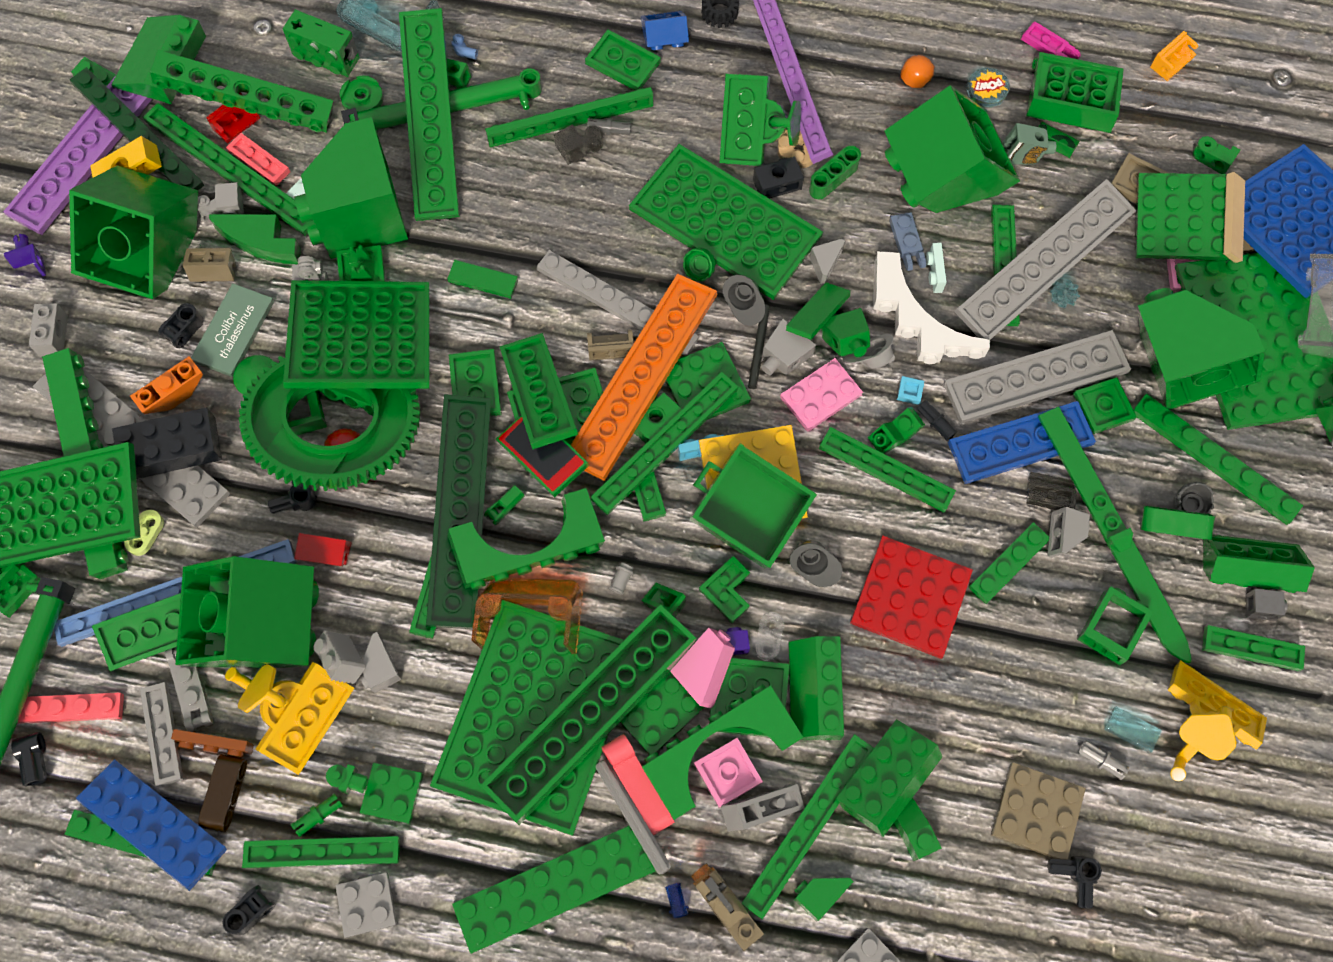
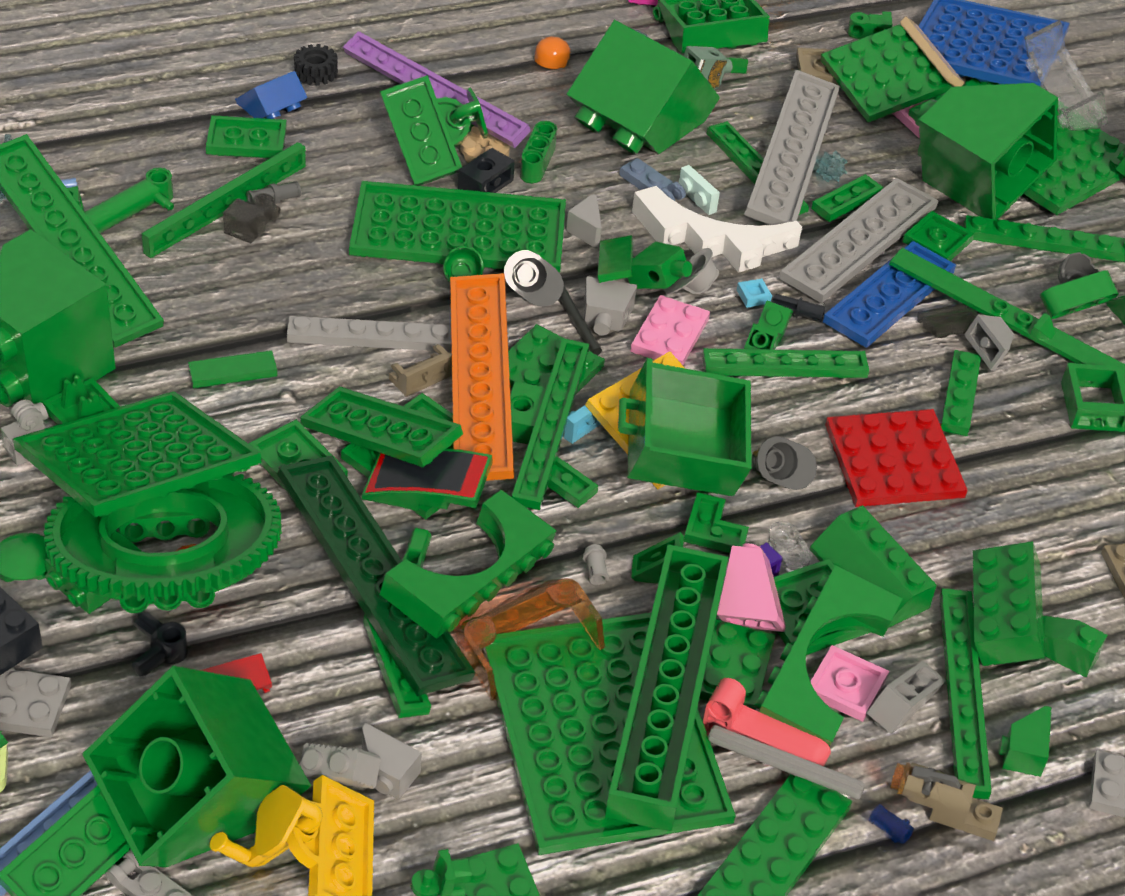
camera: 35 degrees left, 25 degrees down
none -> green plate [811,174,883,222]

